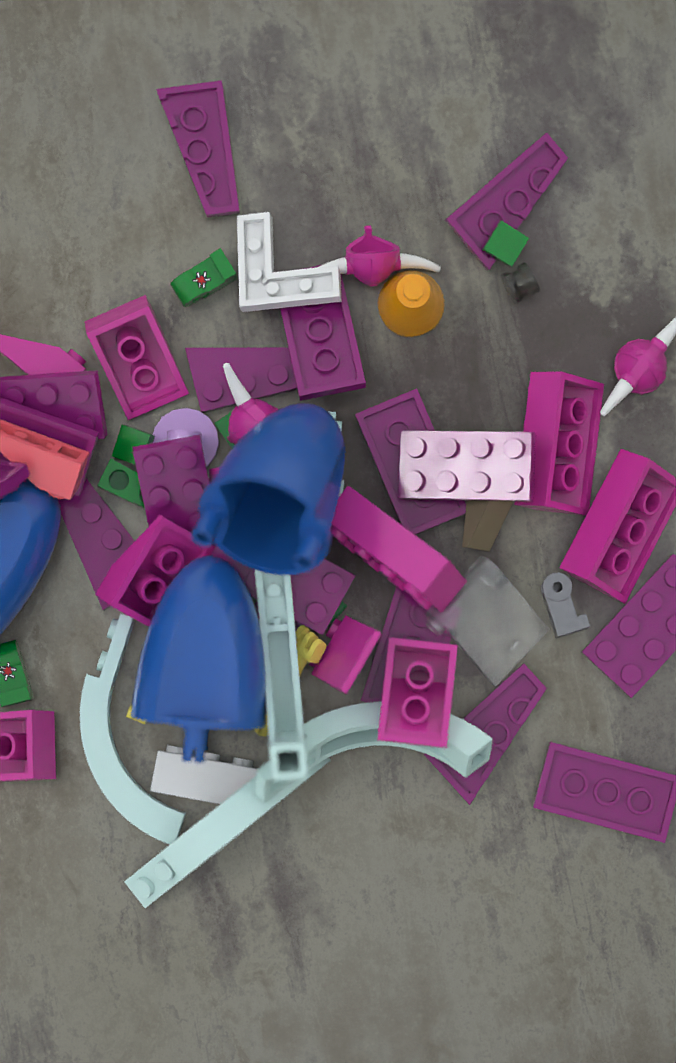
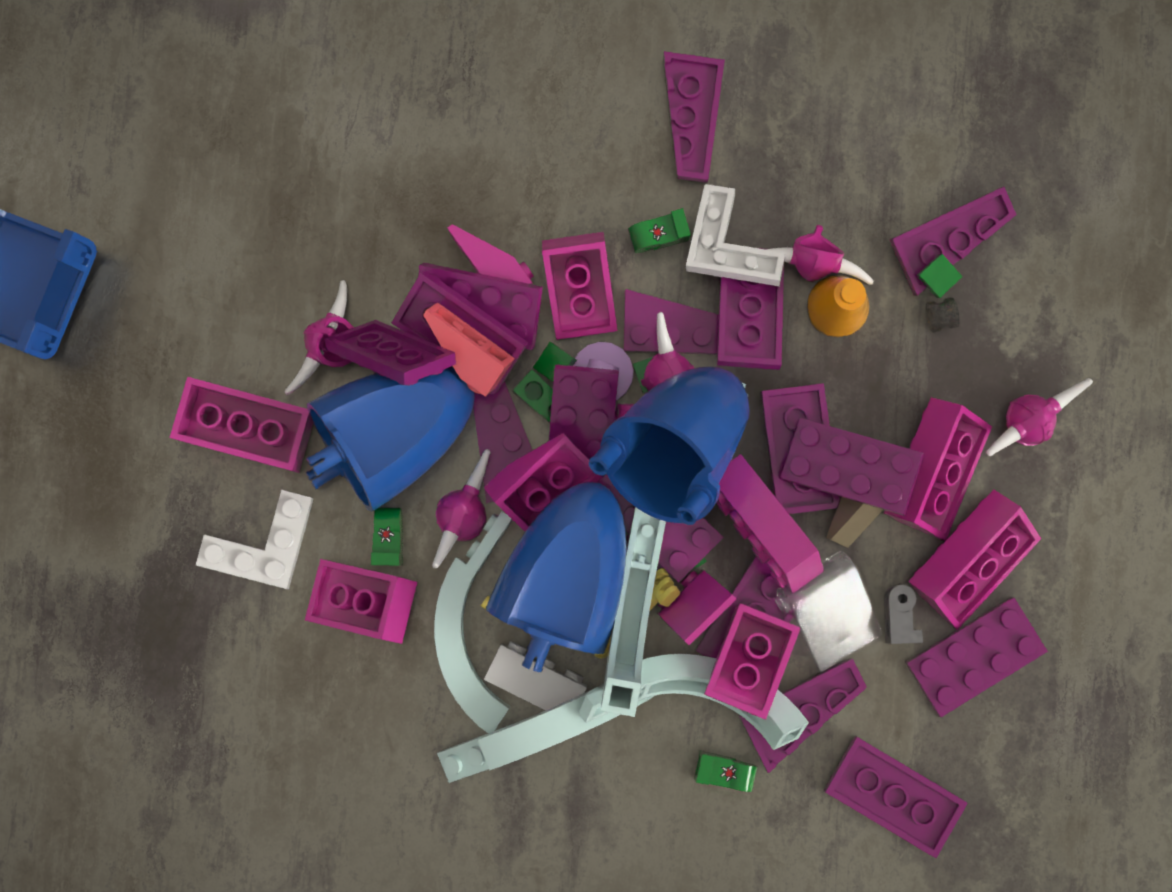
camera: 15 degrees right, 0 degrees up
none -> dark pink helmet [432,449,491,568]
none -> green leg [694,750,758,792]

